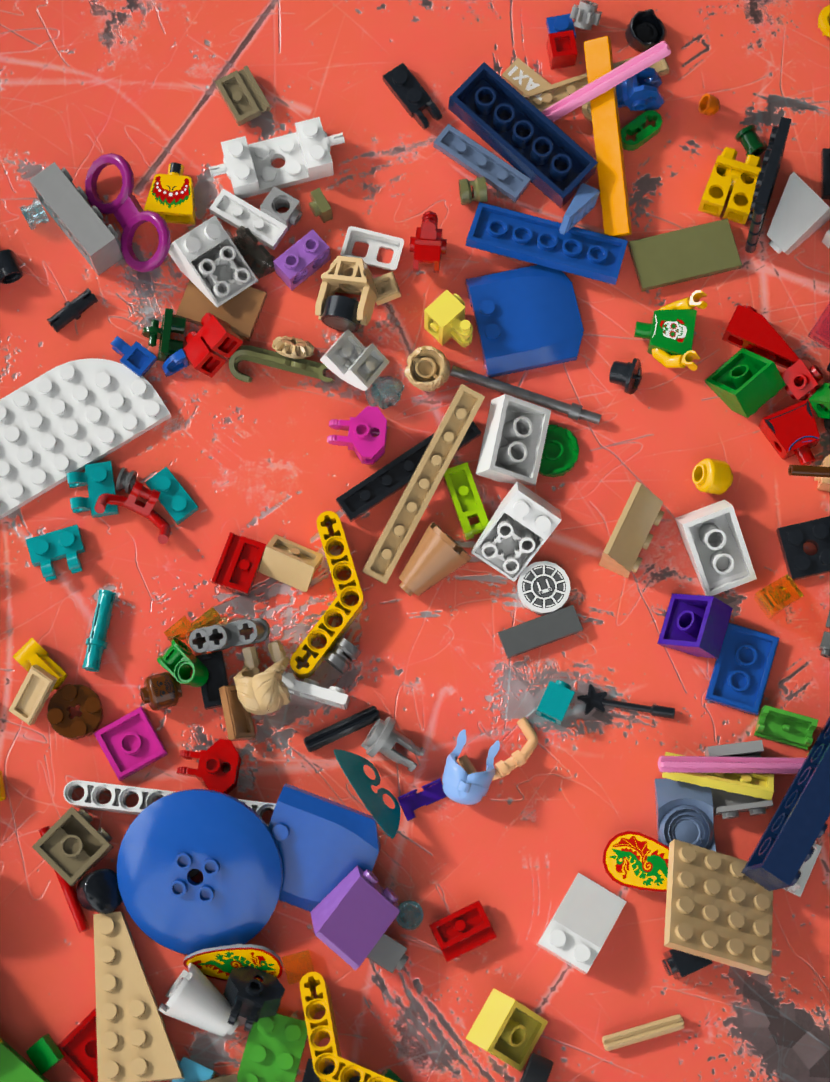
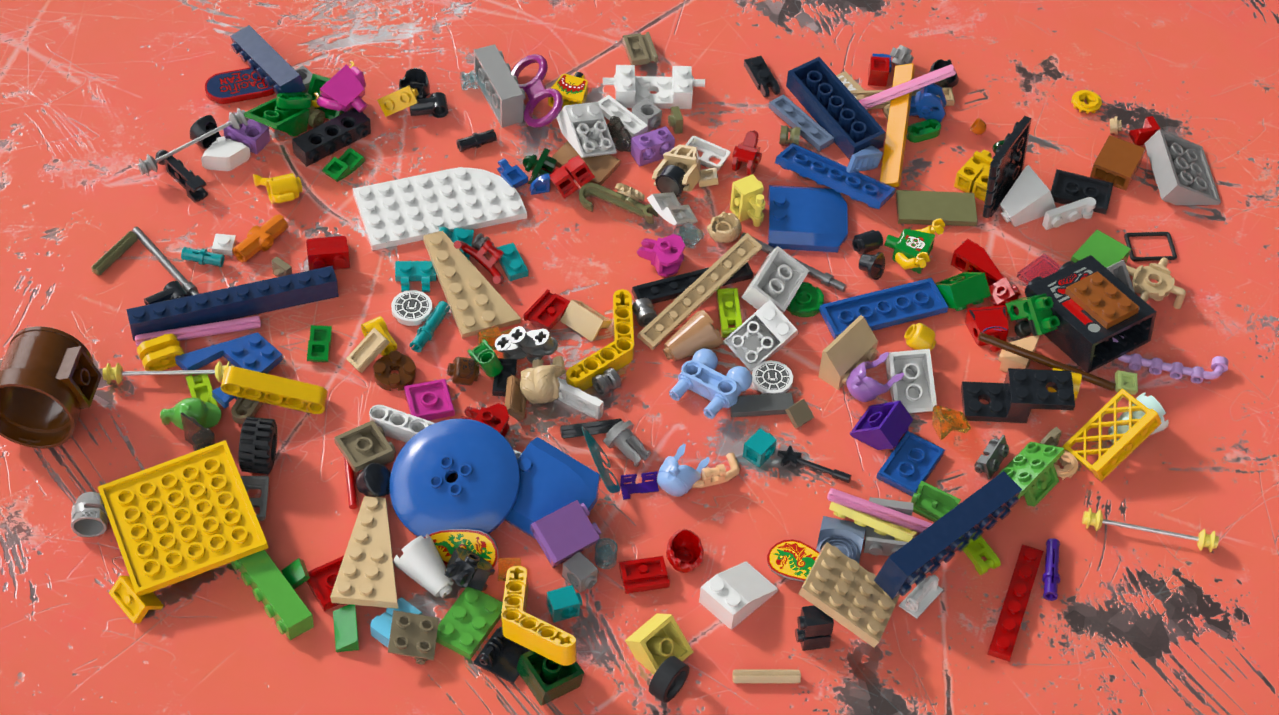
camera: 10 degrees right, 25 degrees down
none -> white tile [391,290,432,326]
none -> tan wing [423,231,521,339]
none -> teal brick [546,585,583,623]
none -> flat silver wheel [632,298,657,327]
none -> red hair [666,529,704,573]
none -> light blue piece [669,348,752,419]
none -> dark tan tile [785,399,814,428]
none -> blue plate [819,278,948,340]
none -> medium lavender hair [846,352,904,402]
none -> black brick [852,230,883,254]

